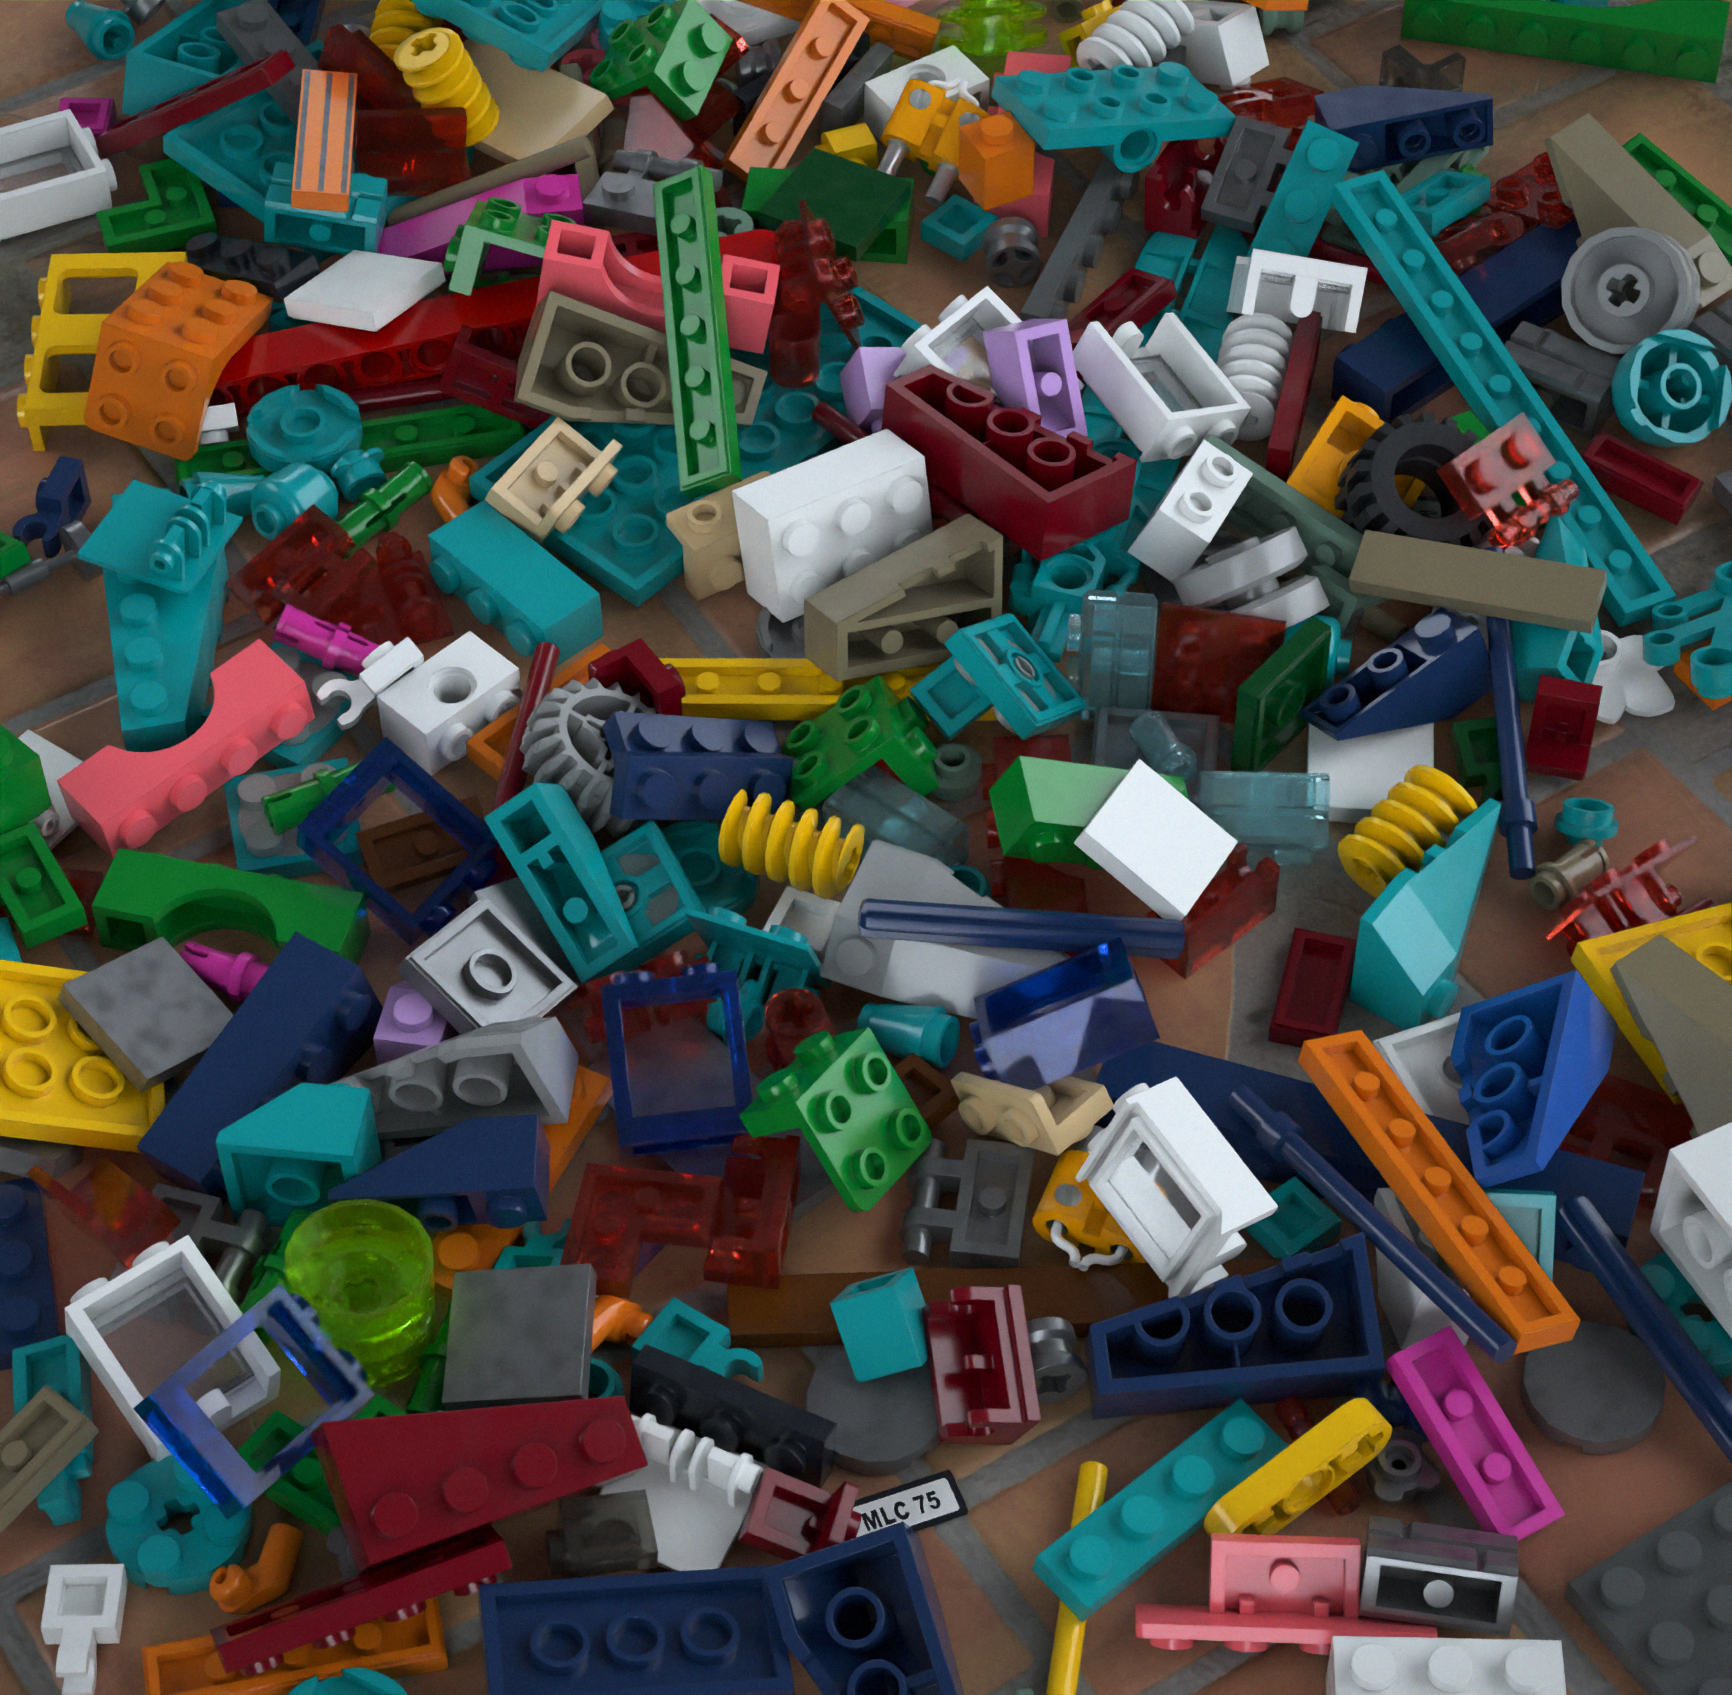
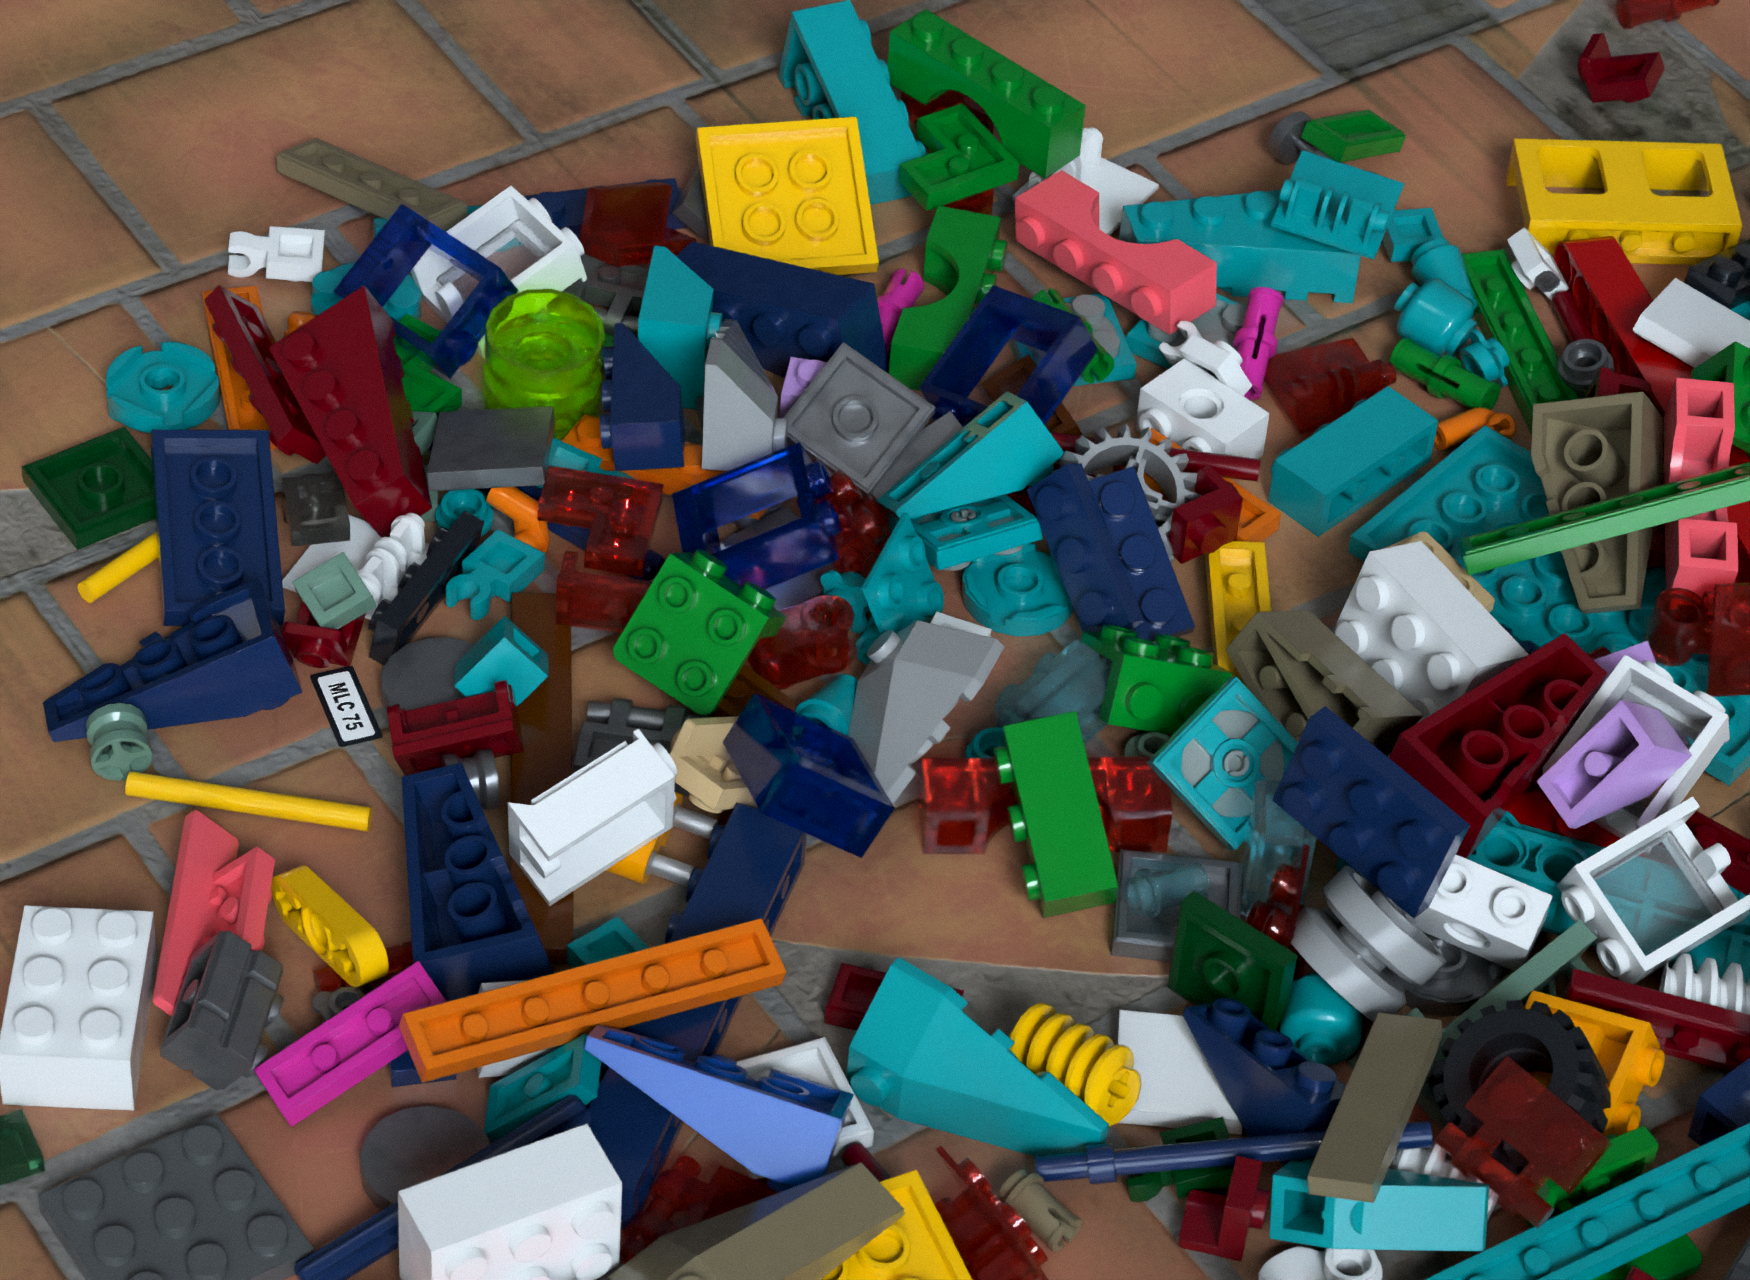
camera: 85 degrees right, 5 degrees down
dark blue plate [12,456,92,558] -> none
flat silver tile [57,936,233,1093] -> none
orange bracket [84,261,274,461] -> none
clear red plate [225,504,379,631] -> none
teal tile [246,384,363,474] -> none
tan bracket [484,416,623,545] -> none
yellow piece [718,789,865,900] -> none
dark blue axle [858,898,1185,959] -> none
teal plate [1032,1398,1289,1622] -> none
white tile [1074,759,1238,921] -> none
clear red hinge [1146,842,1280,980] -> none
clear light blue brick [1197,771,1330,865] -> none
dark blue bar [1228,1085,1517,1363] -> none
teal plate [1554,797,1619,847] -> none
none -> sand green plate [292,552,377,630]
none -> dark blue plate [1272,706,1470,918]
none -> flat silver plate [1558,339,1614,390]

